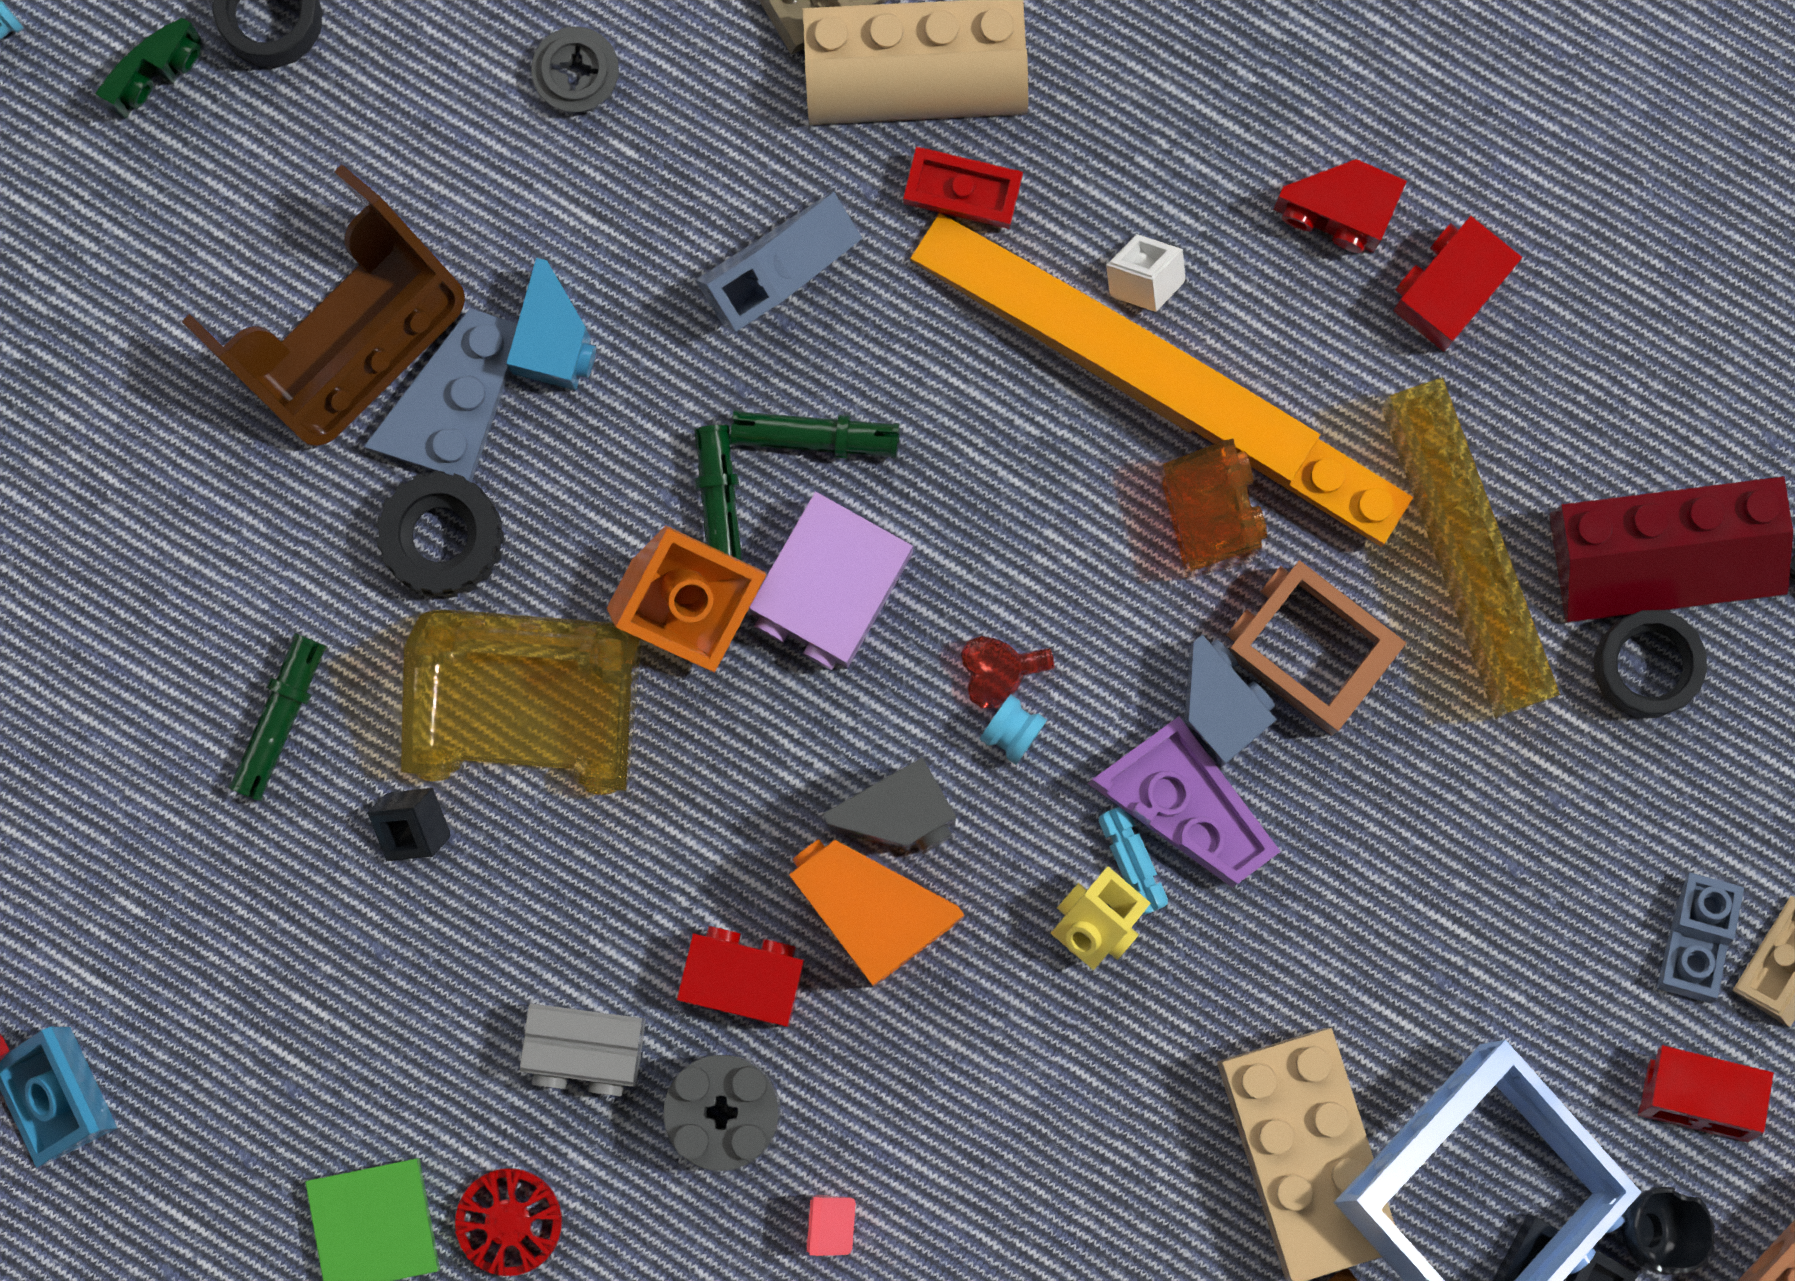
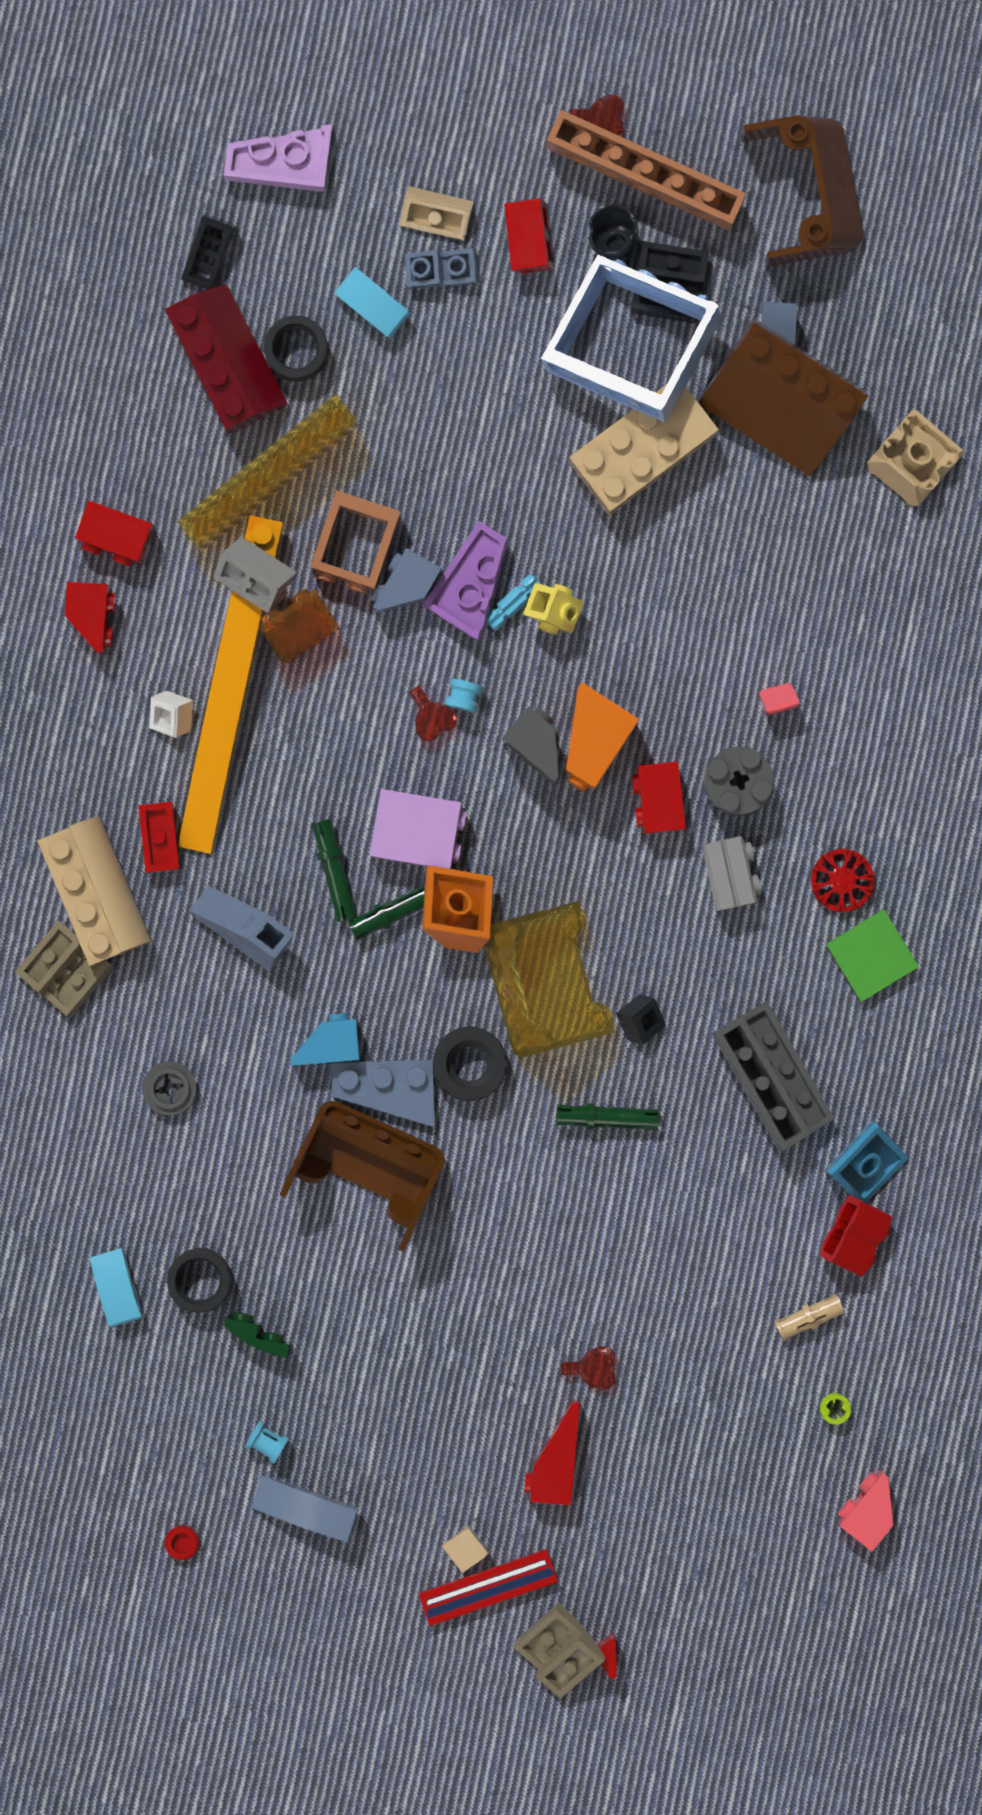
camera: 105 degrees left, 5 degrees up
none -> light grey hinge [213,536,297,614]
none -> medium azure slope [334,267,411,339]
none -> dark grey brick [711,1001,835,1152]

